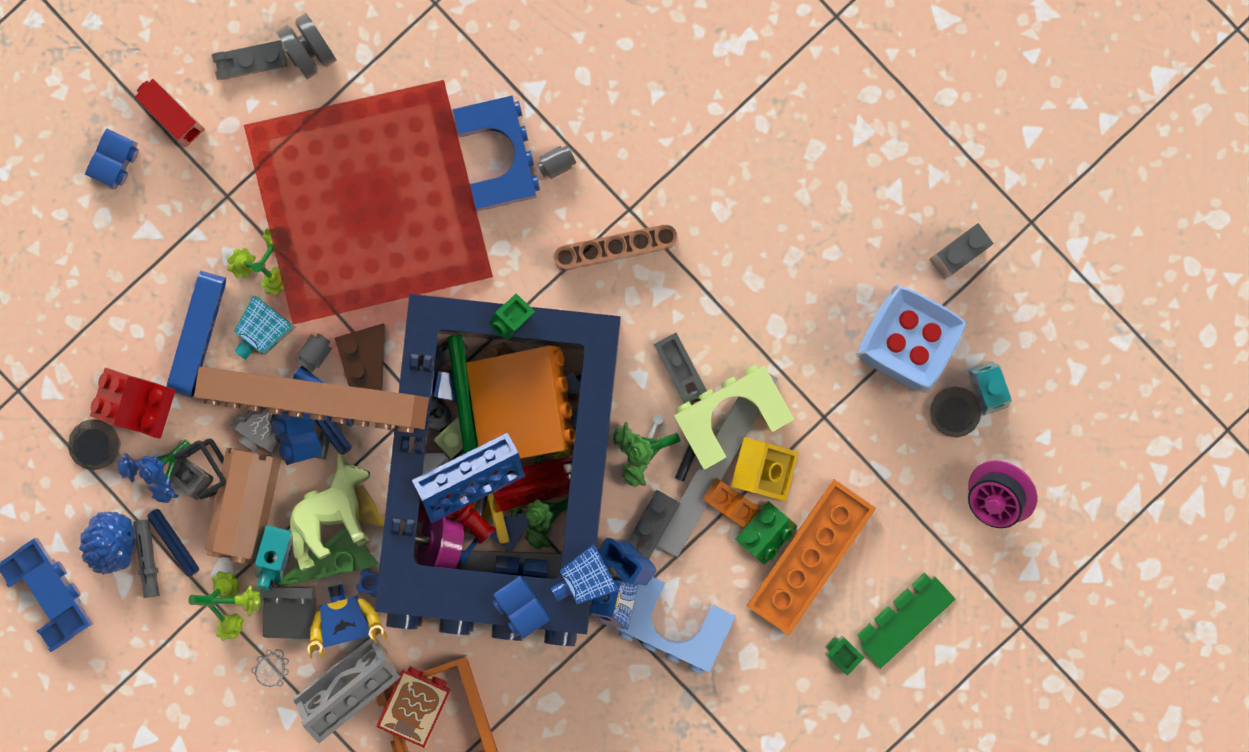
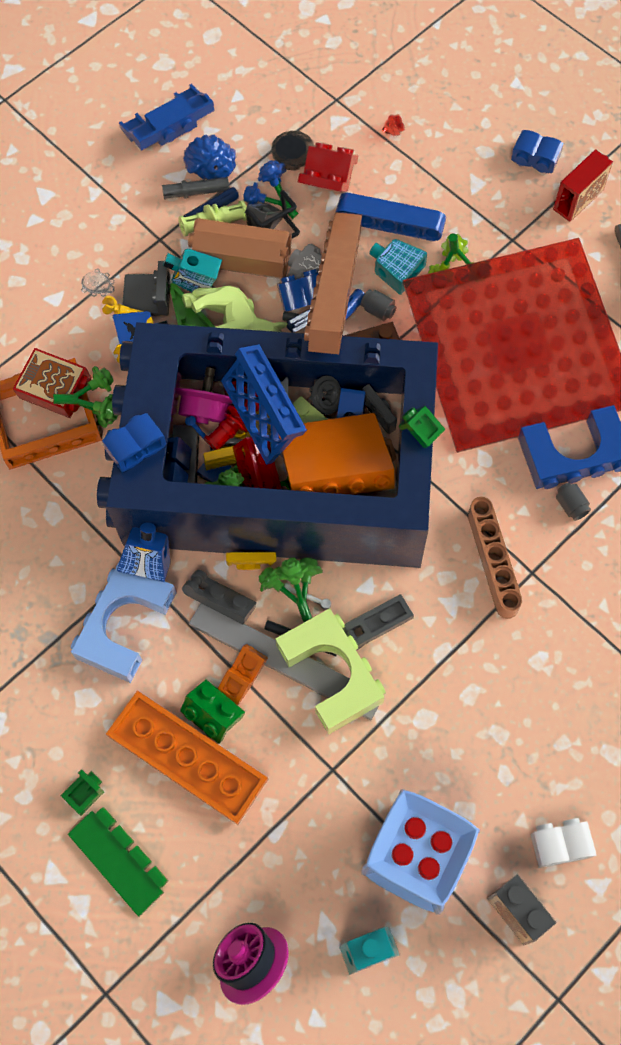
camera: 90 degrees right, 20 degrees down
lime plant [188,571,261,641] -> none
light grey fence [293,636,400,743] -> none
green axle [447,335,478,454] -> none
blue torso [551,544,618,604] -> none
blue brick [598,538,657,585] -> none
yellow slope [731,437,799,501] -> none
clear smoke tile [929,386,981,438] -> none
none -> bright green plant [53,366,118,428]
none -> yellowish green piece [178,200,247,236]
none -> yellow tile [226,552,277,570]
none -> clear red plate [382,114,405,136]
none -> white brick [530,818,596,868]

